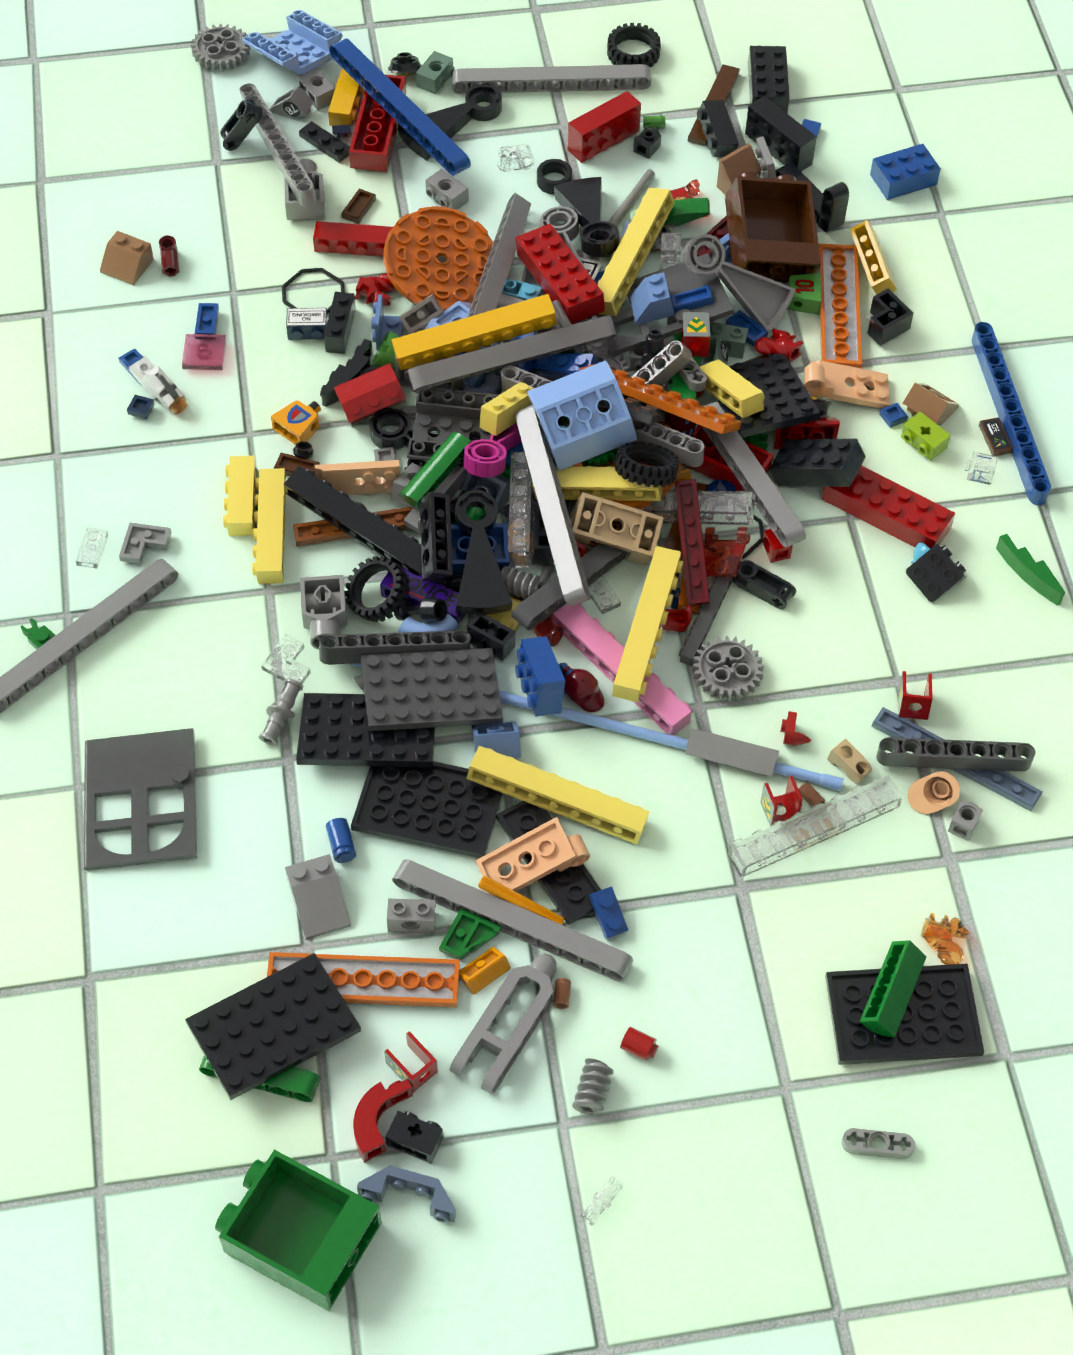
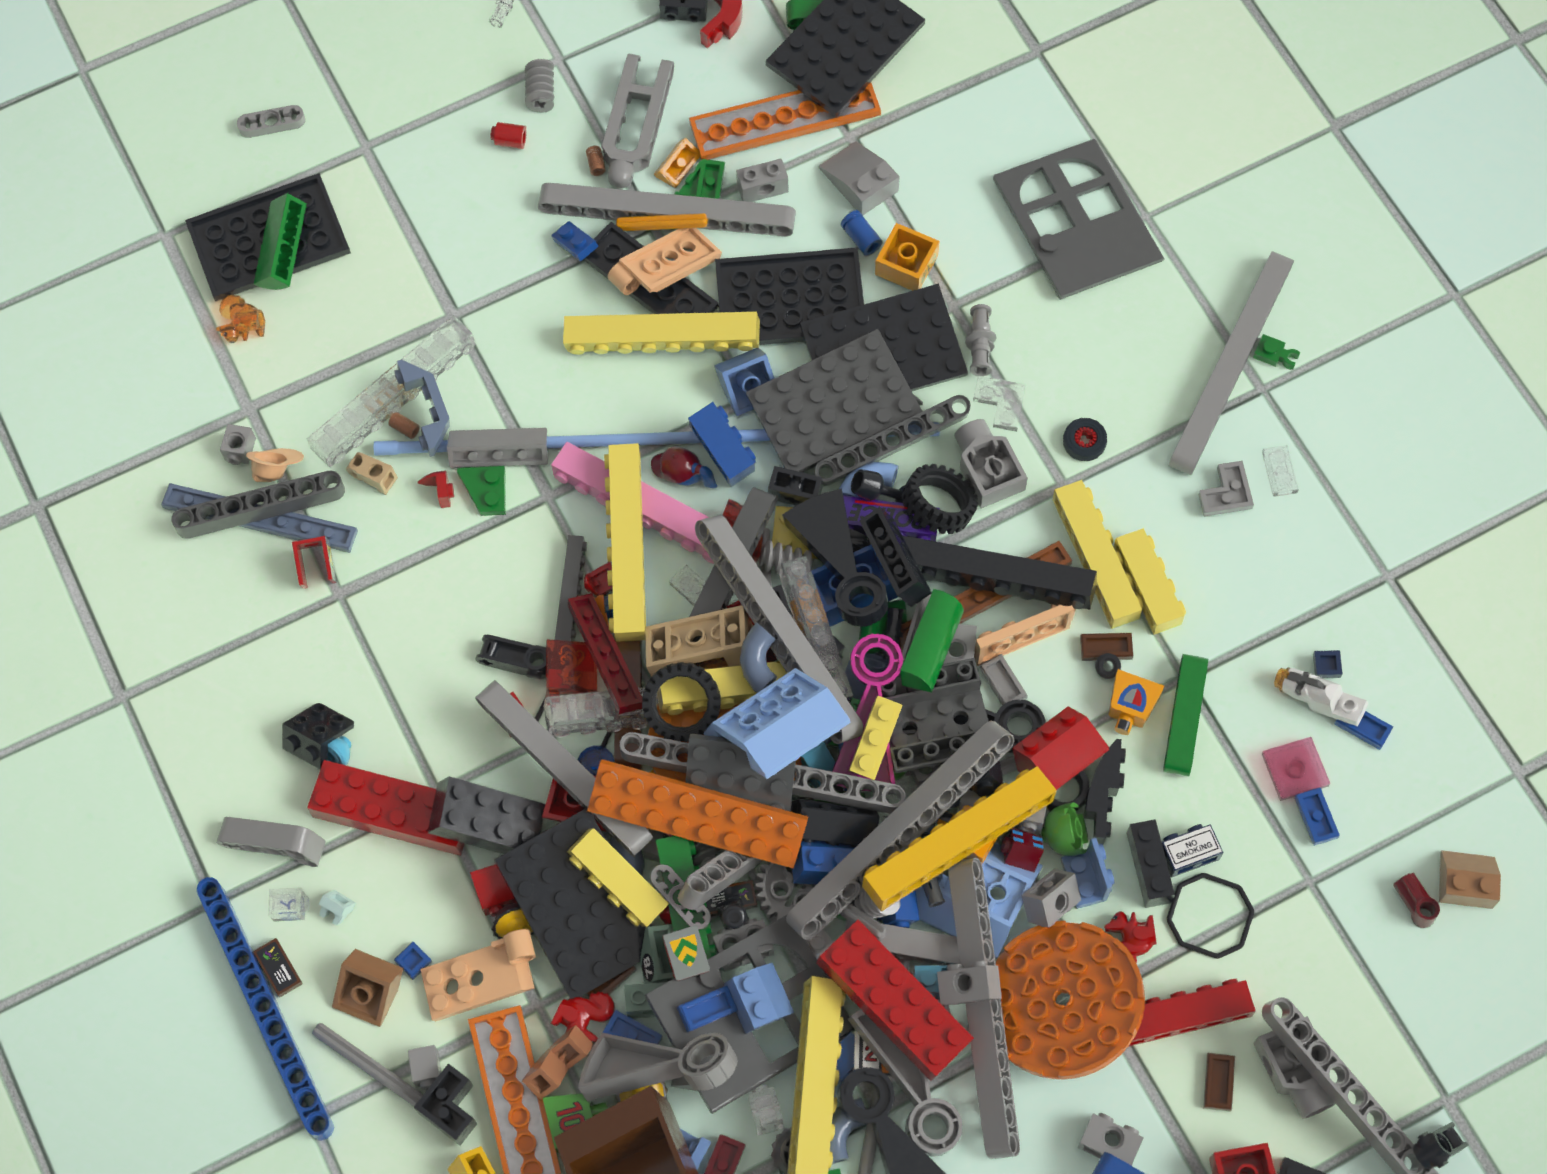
camera: 165 degrees right, 10 degrees up
red piece [384,1031,438,1093] -> none
light grey gear [692,636,764,701] -> none
red piece [760,776,803,827] -> none
lime brick [901,411,951,461] -> none
green slope [996,534,1065,606] -> none
none -> light grey beam [216,817,326,867]
none -> light grey axle [312,1023,424,1106]
none -> light aqua tile [319,890,356,926]
none -> sand blue slope [394,359,450,457]
none -> light grey brick [408,1045,441,1090]
none -> green wing [457,466,506,516]
none -> nougat brick [522,1025,594,1100]
none -> sand blue cylinder [740,623,777,693]
none -> light orange brick [875,223,940,291]
none -> light grey brick [937,961,1002,1005]
none -> black bush [1063,418,1107,461]
none -> green beam [1163,654,1209,777]

